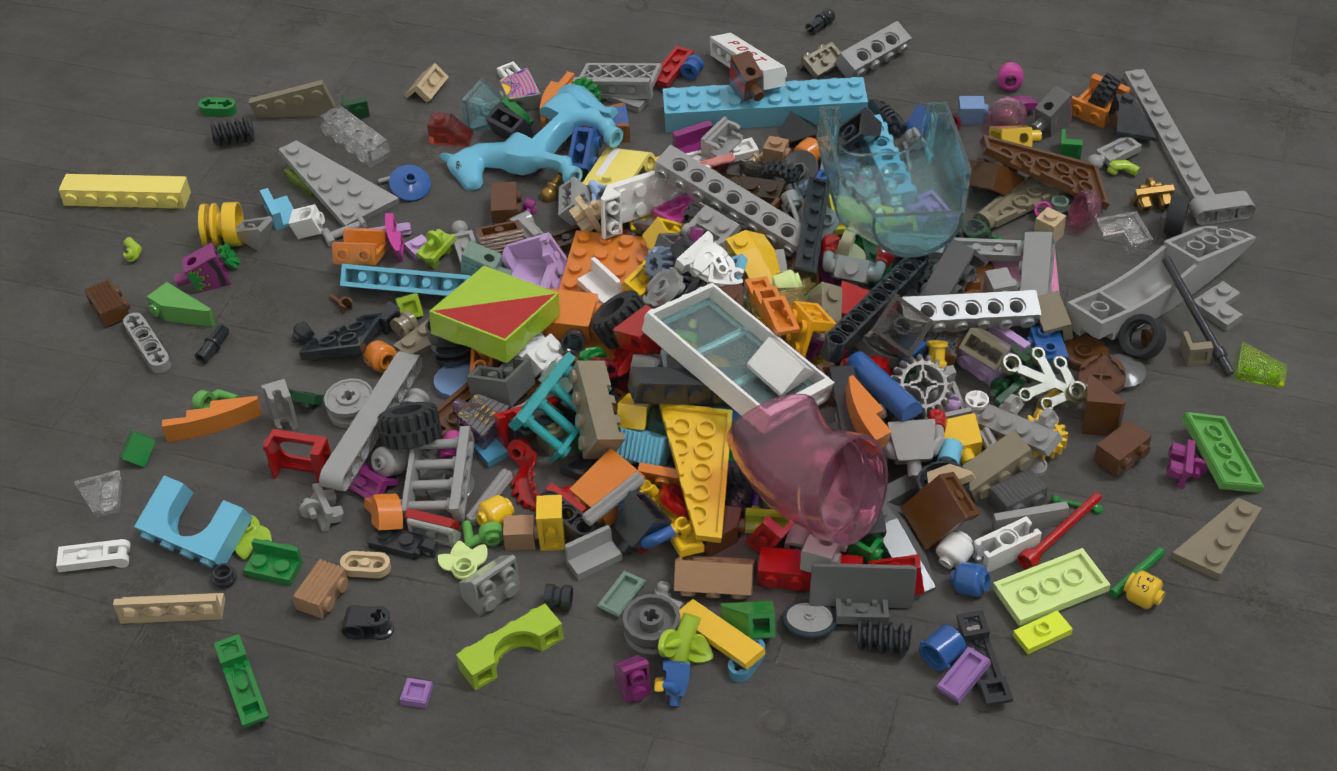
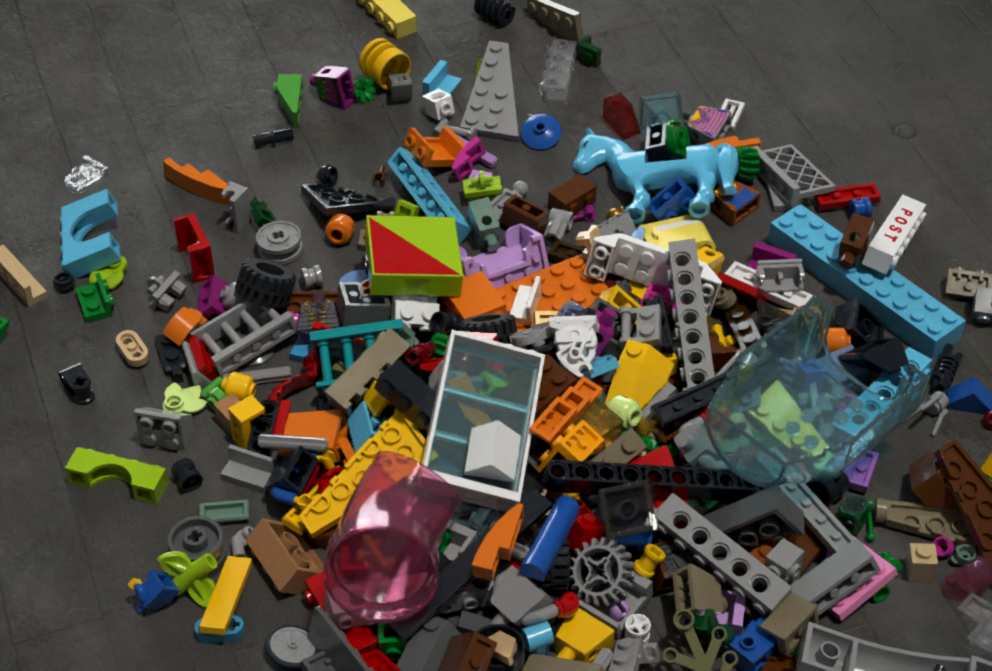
camera: 50 degrees right, 0 degrees up
white plate [56,539,130,572] -> none
reddish brown brick [85,279,131,328] -> none
green panel [120,429,156,467] -> none
lime arm [123,237,142,262] -> none
light grey beam [123,313,171,373] -> none
bright green plate [192,389,240,409] -> none
medium nougat brick [292,559,348,619] -> none
light grey beam [319,351,423,492] -> none
medium lavender tile [399,678,434,709] -> none
tan panel [404,63,449,103] -> none
magenta slope [613,655,651,704] -> none
green slope [721,601,776,639] -> none
dark green hips [990,376,1027,408] -> none

